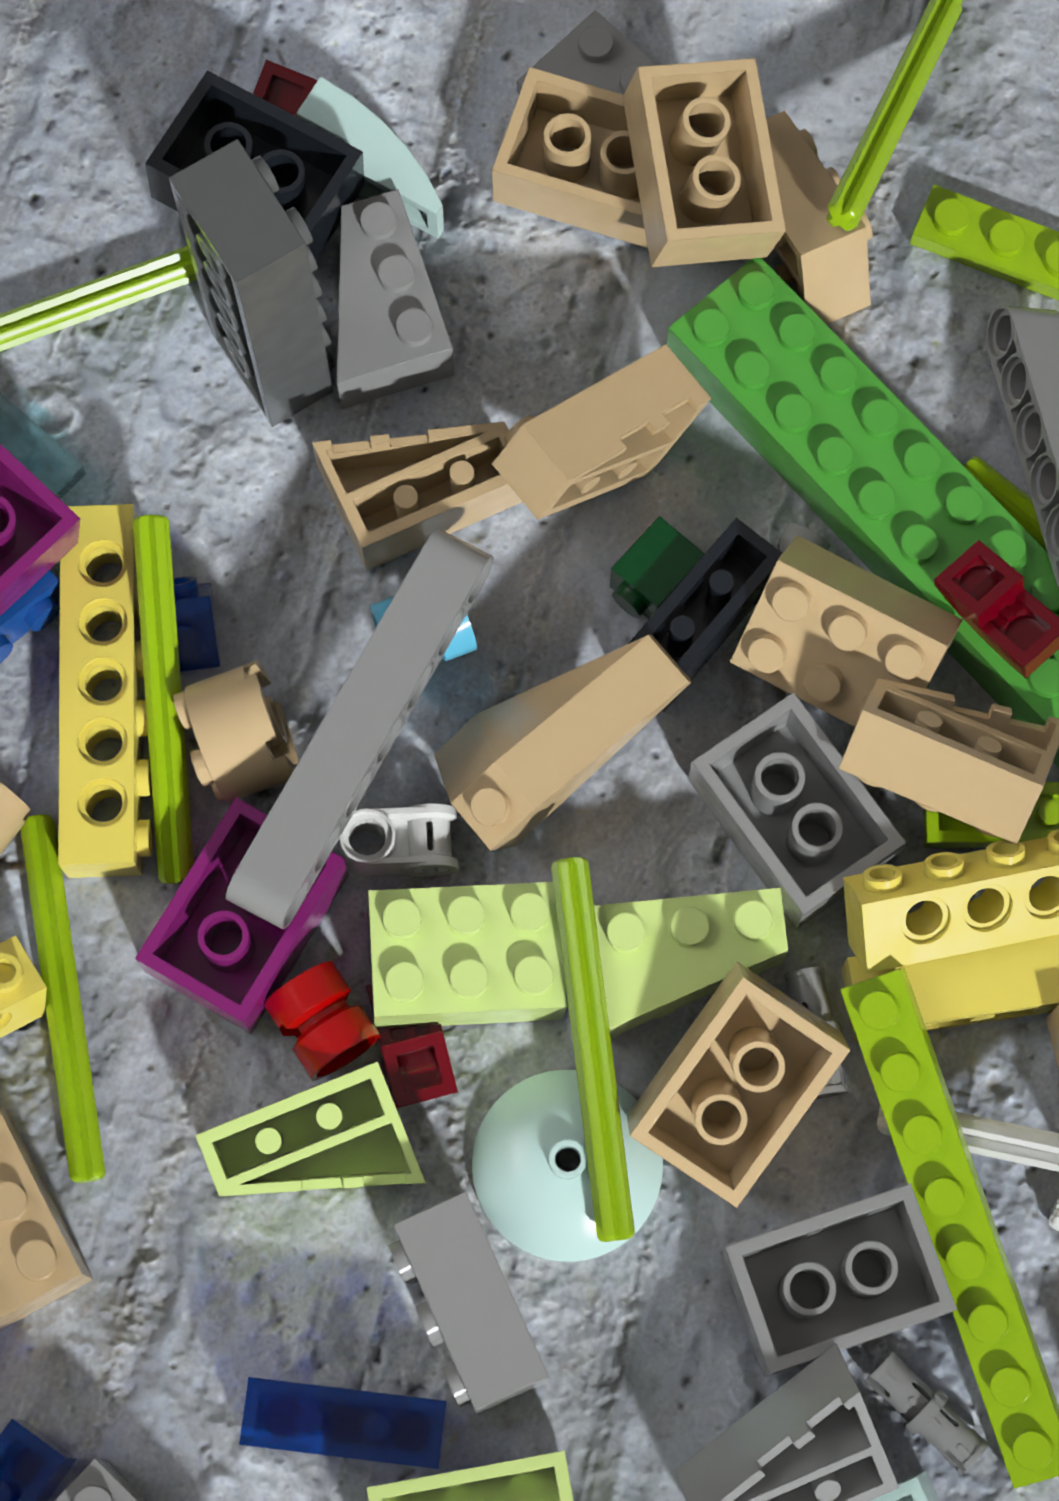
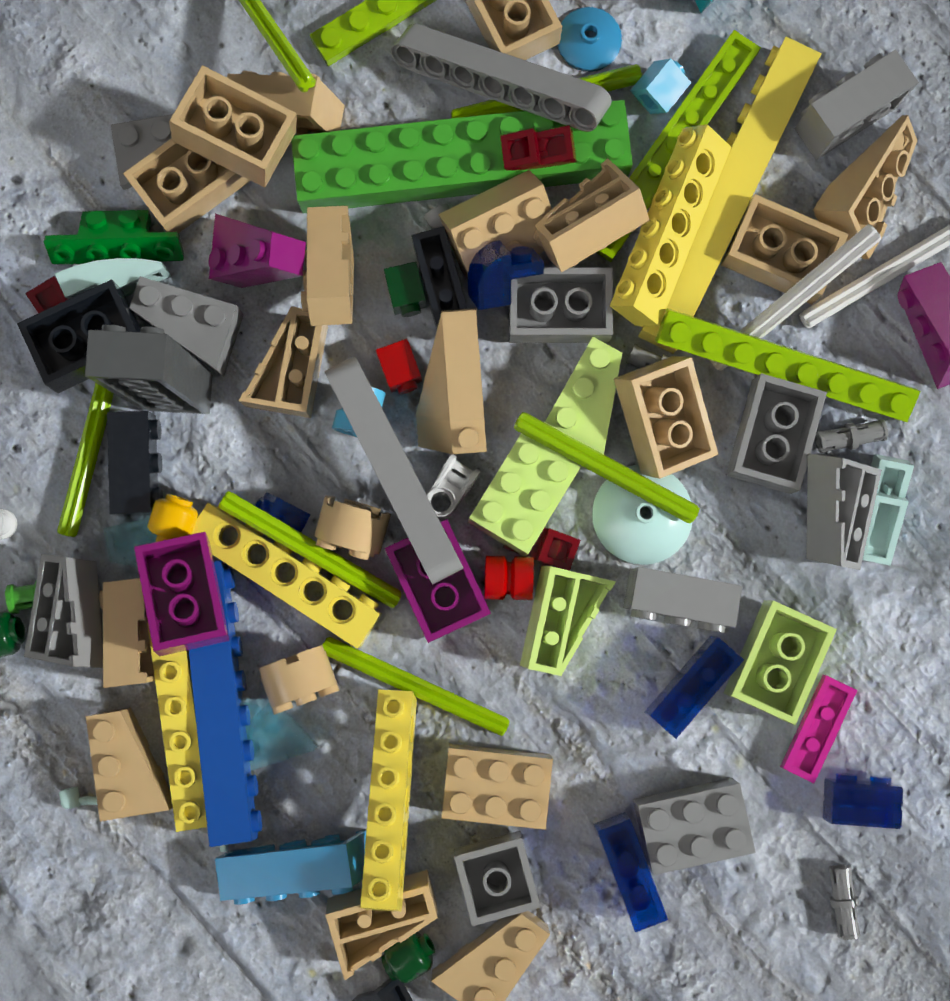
camera: 60 degrees left, 10 degrees up
none -> green bracket [44,210,184,265]
none -> black brick [107,411,163,517]
none -> yellow head [147,494,198,542]
none -> magenta wedge [208,213,306,288]
none -> red brick [376,338,422,395]
none -> clear blue brick [468,240,544,310]

